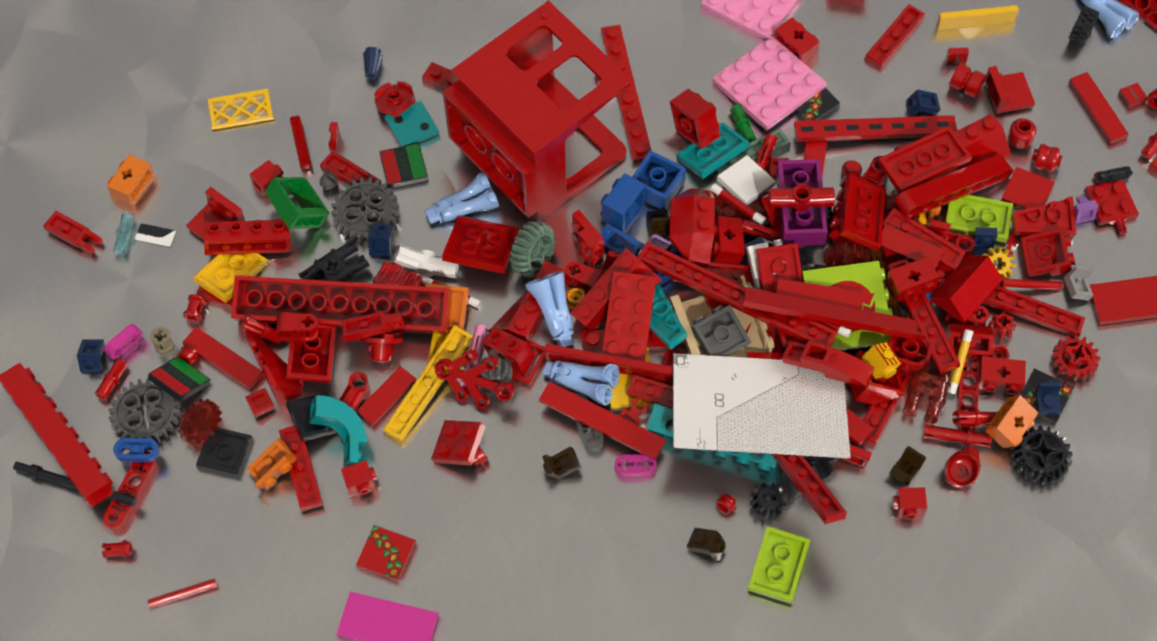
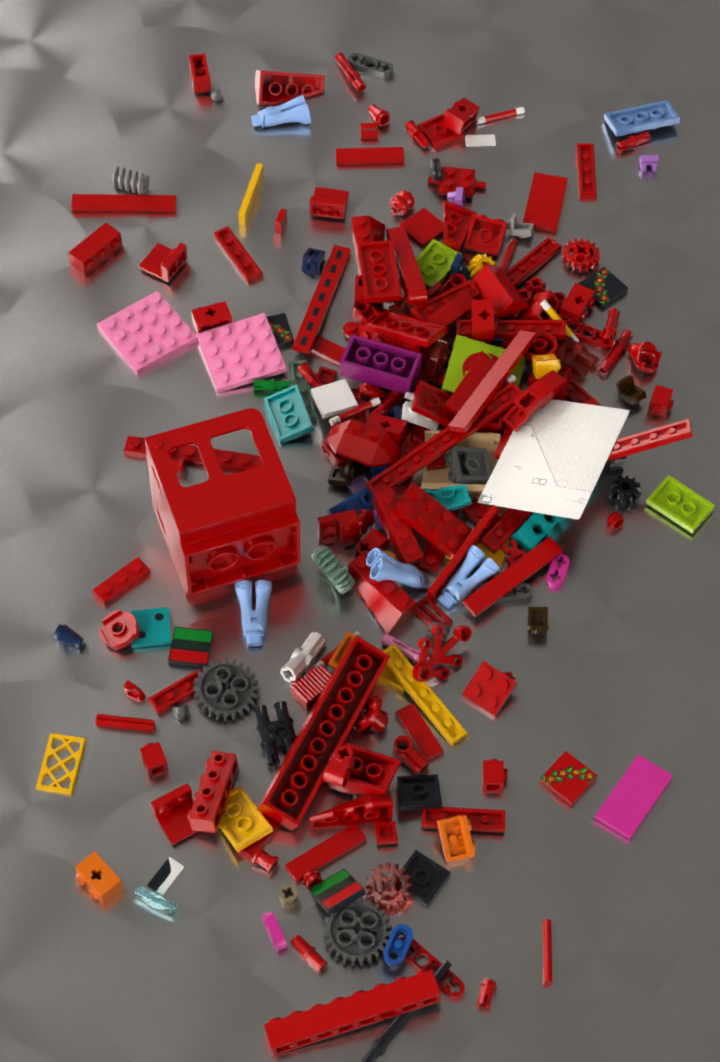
camera: 70 degrees left, 5 degrees down
red hinge [43,211,103,255] -> none
dark blue bracket [77,339,105,372] -> none
red axle [241,317,281,344] -> none
green window [265,177,330,229] -> none
teal arch [310,395,367,468] -> none
red hinge [342,311,404,342] -> none
dark blue bracket [369,223,394,258] -> none
red plate [442,215,519,274] -> none
red brick [482,326,535,373] -> none
blue brick [600,173,646,232] -> none
blue brick [632,150,686,210] -> none
red brick [669,89,720,149] -> none
dark brown bracket [687,527,726,561] -> none
red piece [769,184,835,211] -> none
red wheel [949,63,986,98] -> none
orange brick [985,395,1038,448] -> none
red head [1007,118,1037,149] -> none
black gear [1011,425,1073,485] -> none
dark blue bracket [1035,380,1062,416] -> none
black tyre [1069,6,1100,45] -> none

